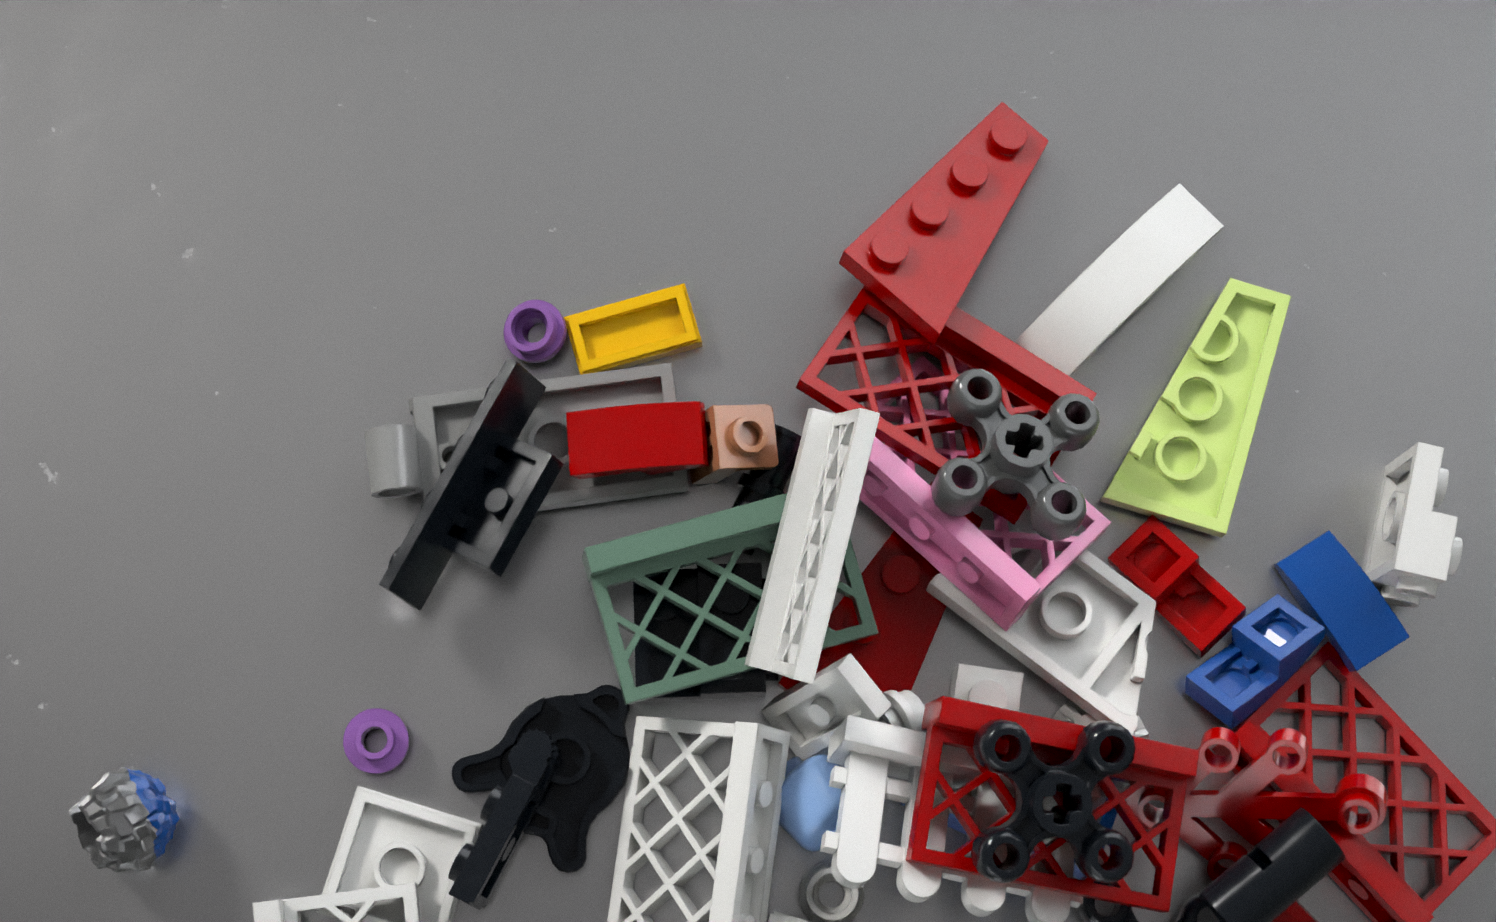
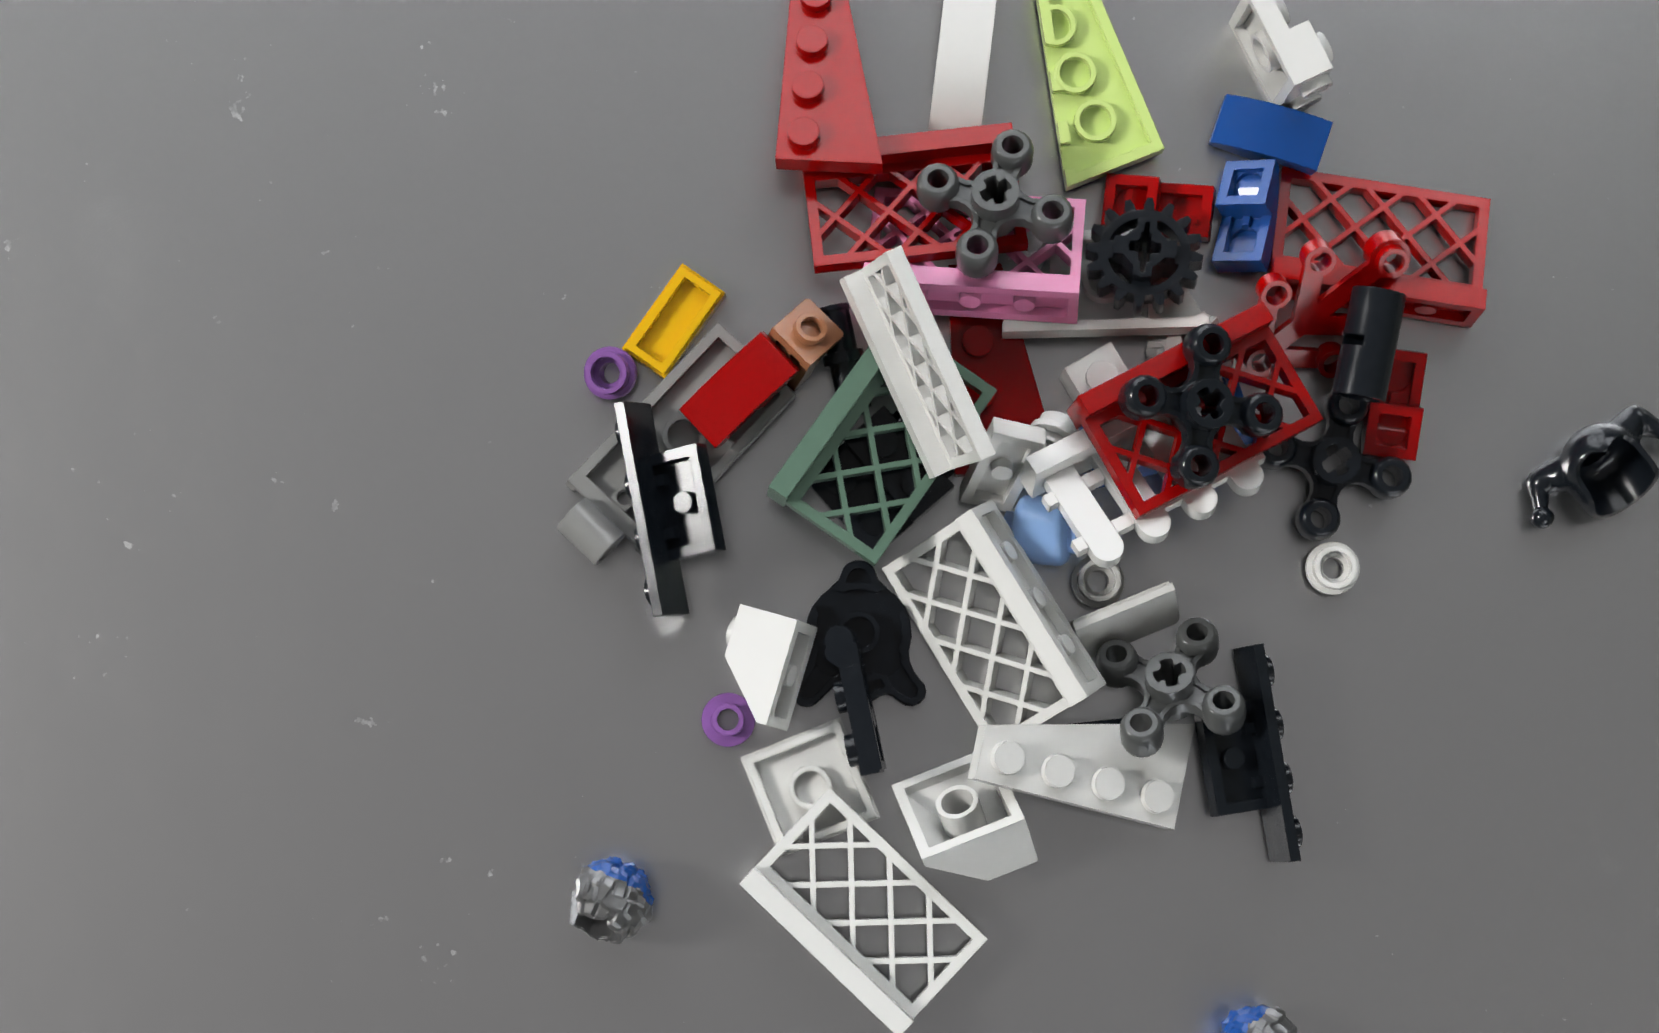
camera: 35 degrees left, 5 degrees up
none -> white slope [725,604,818,731]
none -> black gear [1085,198,1203,316]

